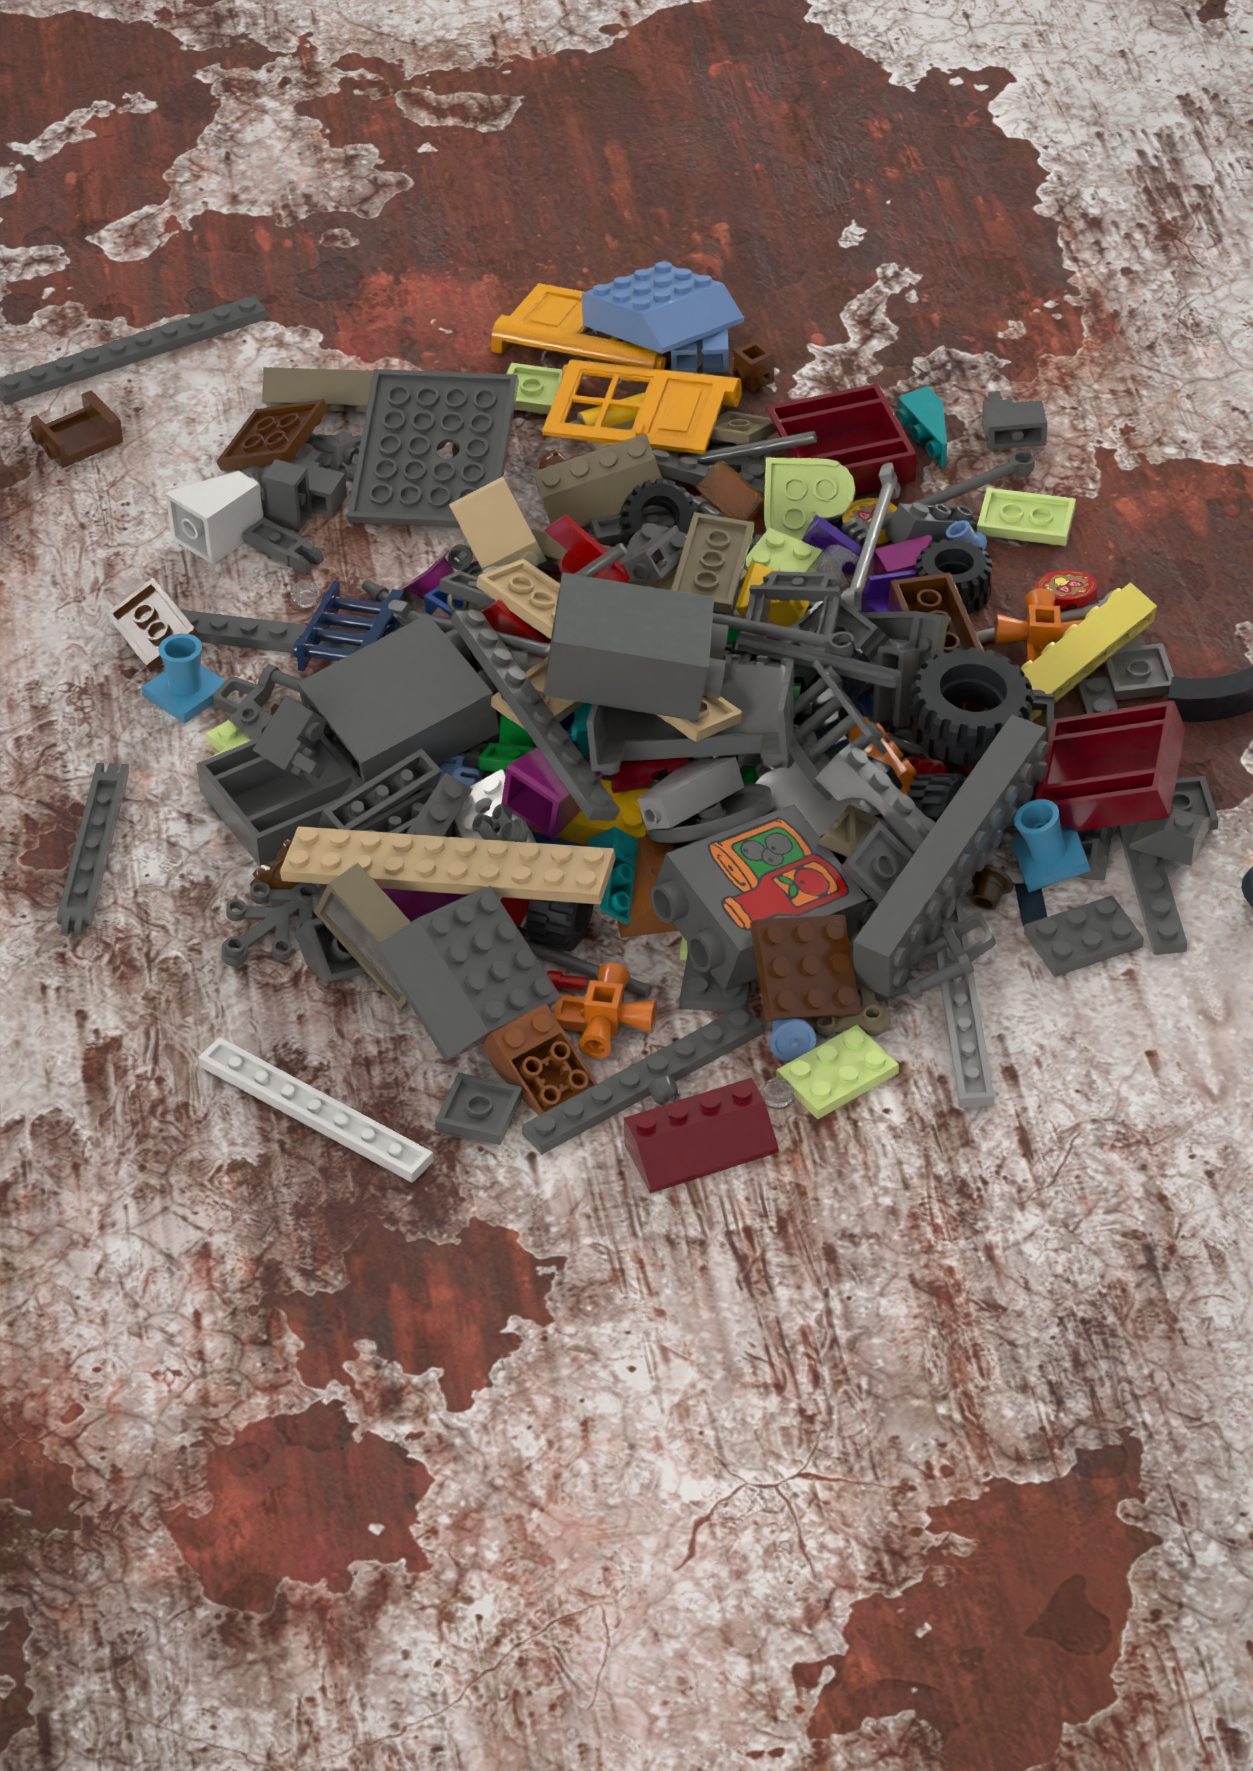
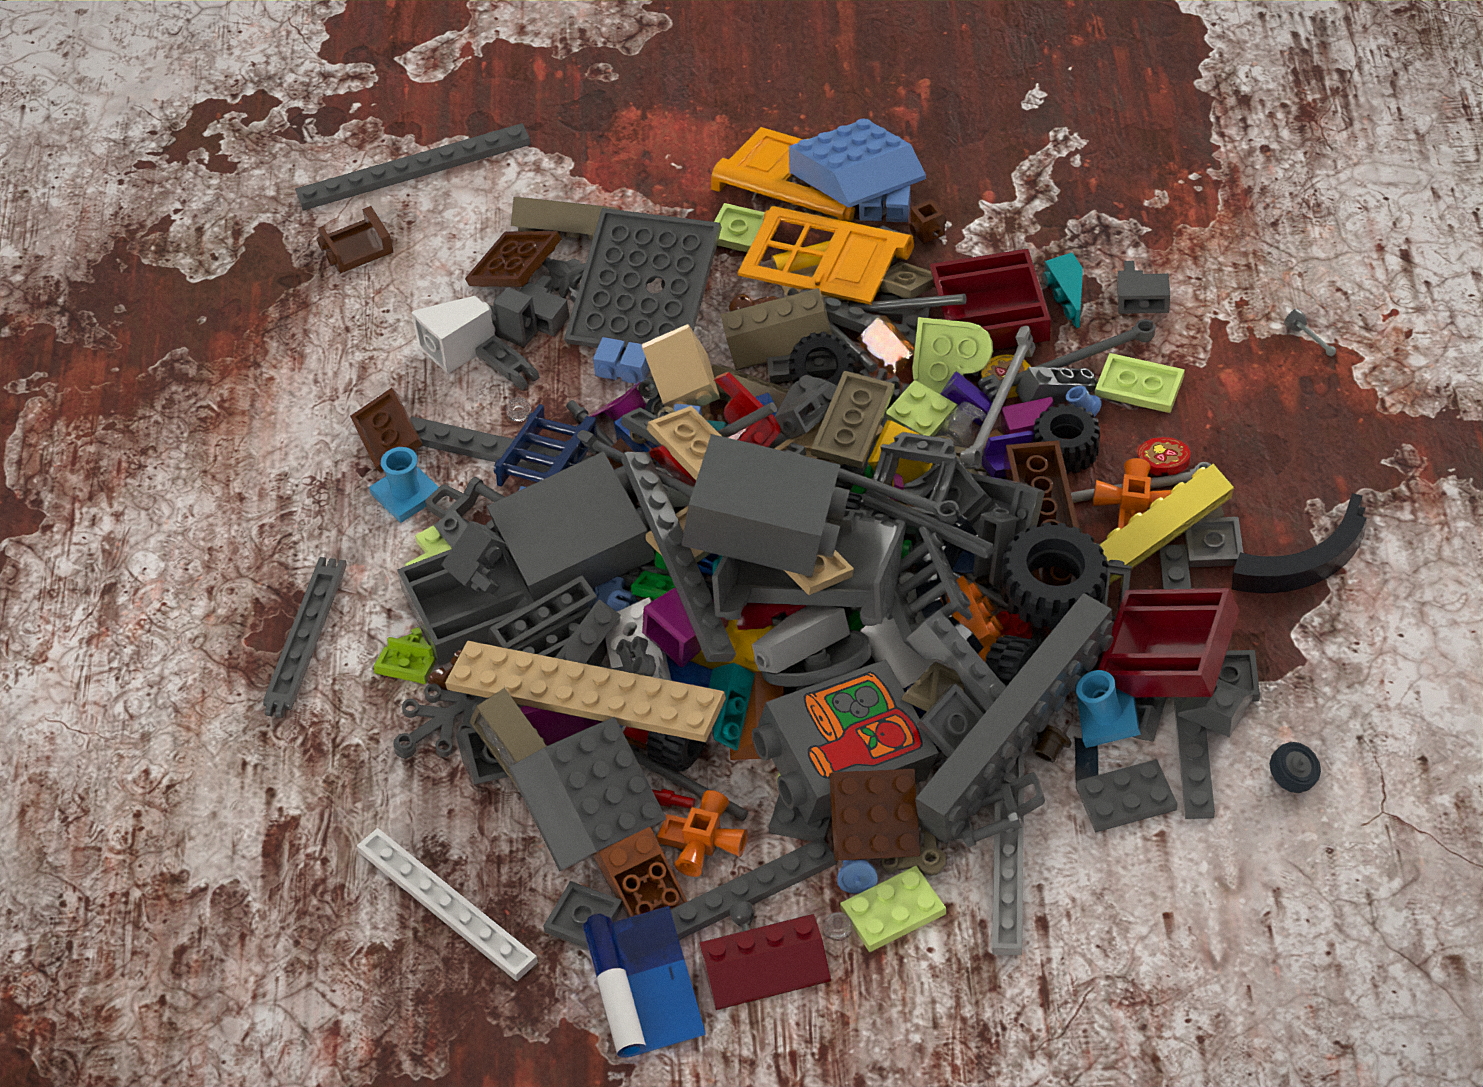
camera: 10 degrees right, 5 degrees up
none -> lime slope [374,627,435,684]
none -> clear blue door [583,906,706,1058]
none -> medium blue piece [593,337,650,384]
none -> hinge [1284,308,1336,356]

